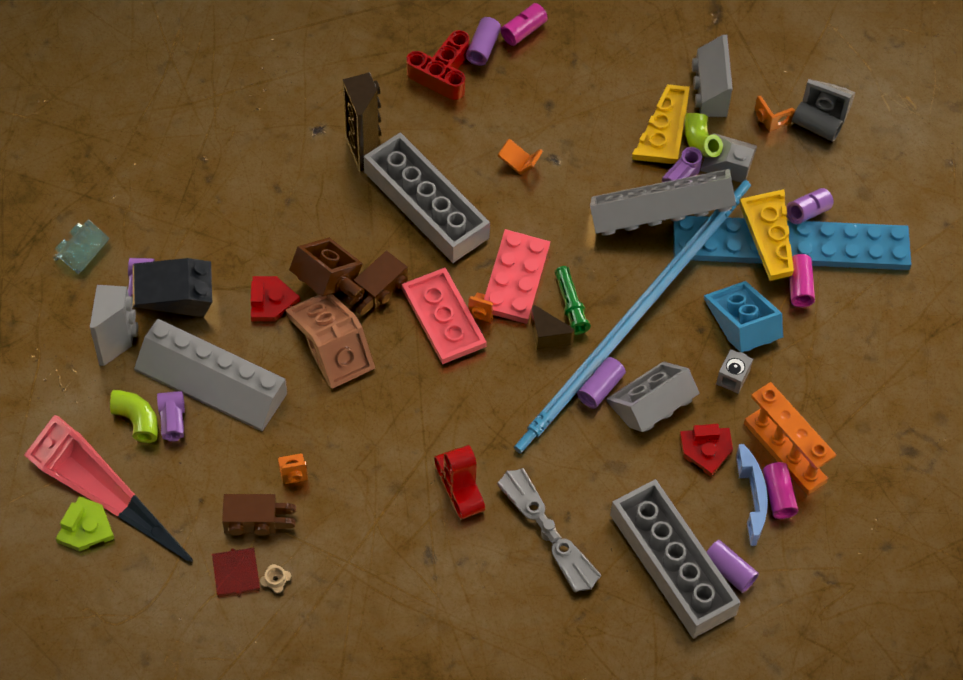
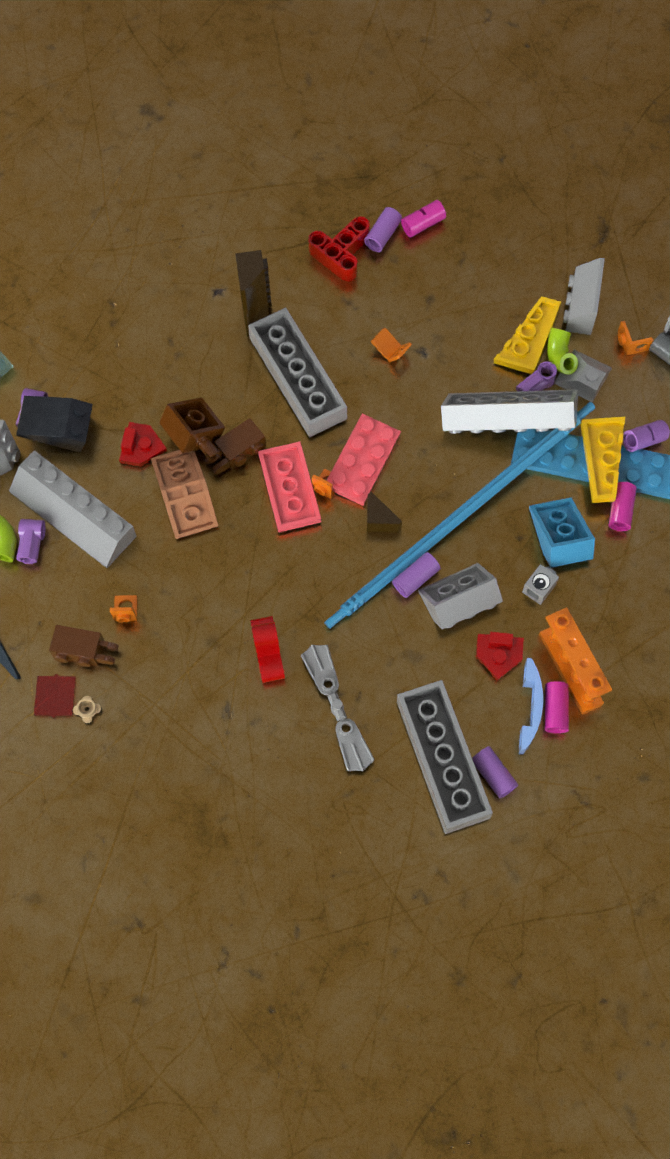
camera: 15 degrees right, 10 degrees up
green pin [555,266,591,335] -> none

